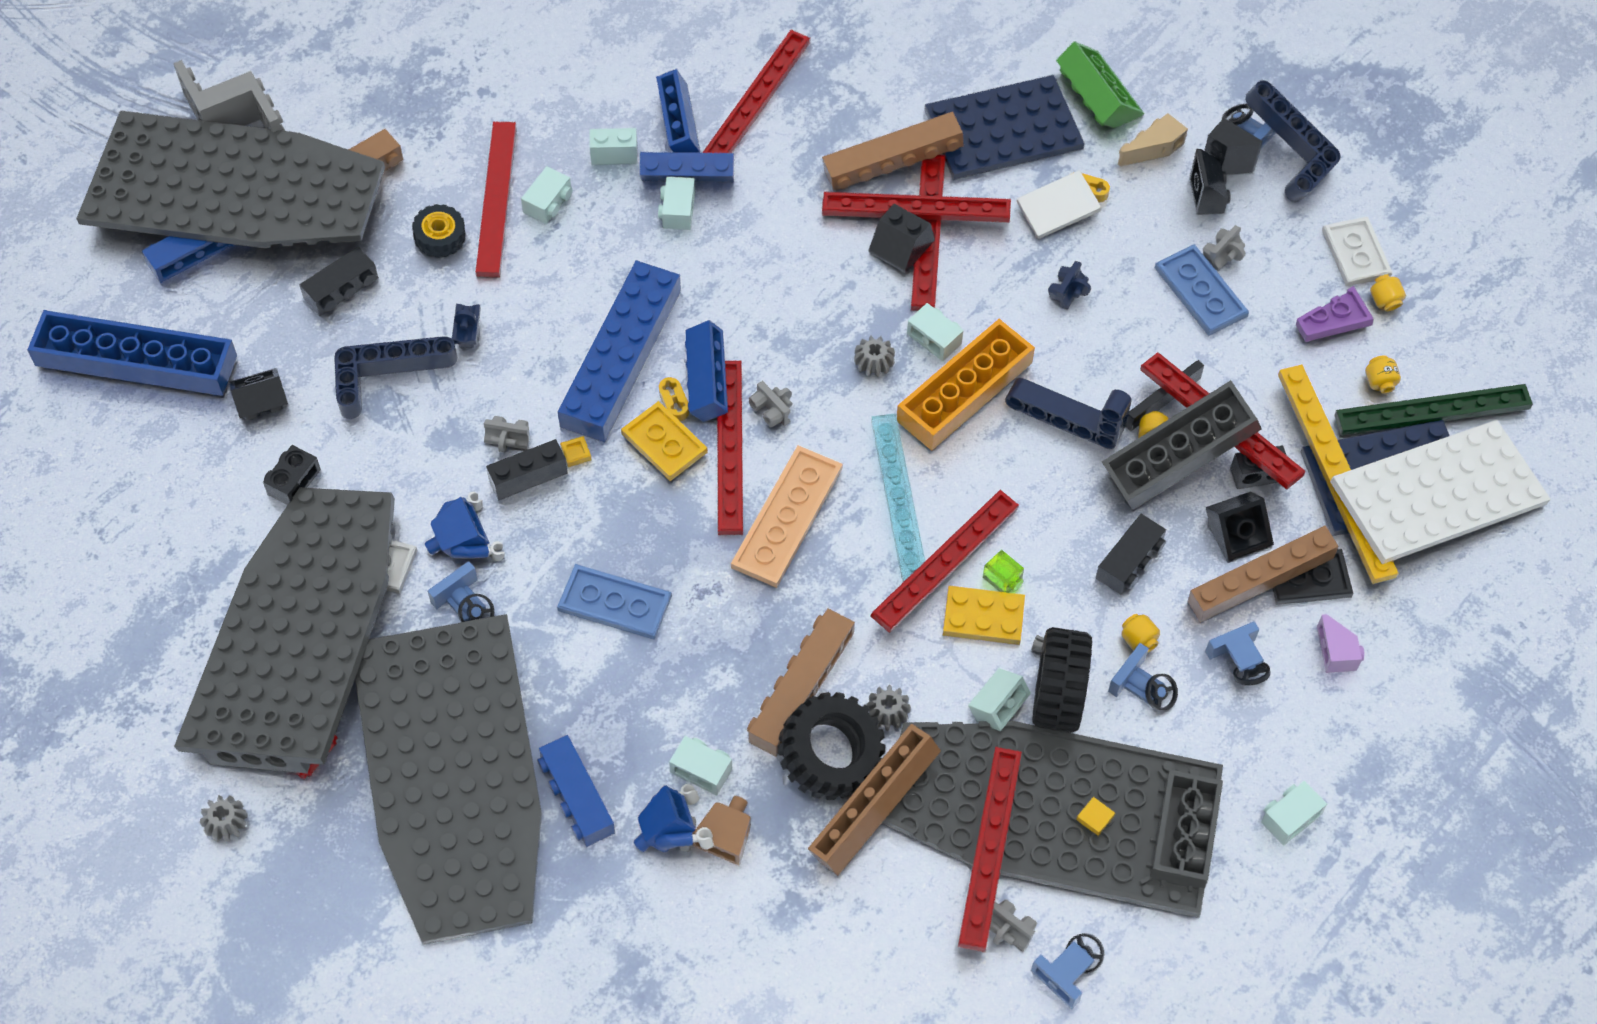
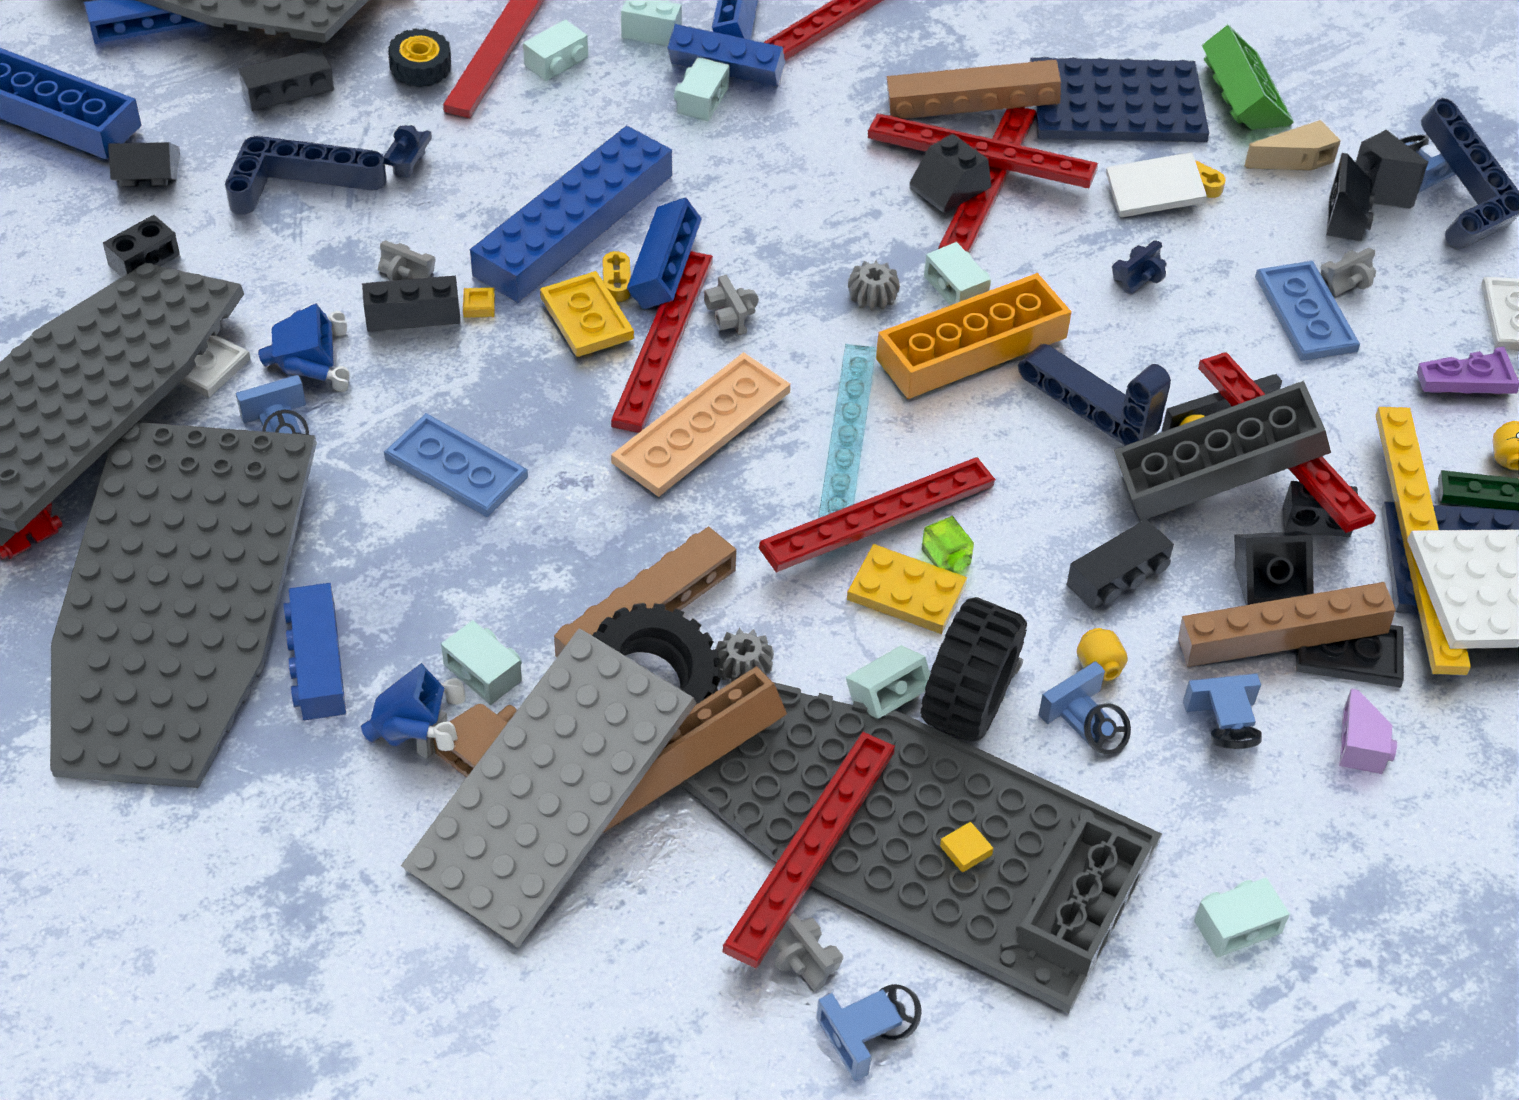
camera: 15 degrees right, 10 degrees down
none -> light grey plate [401,628,697,948]

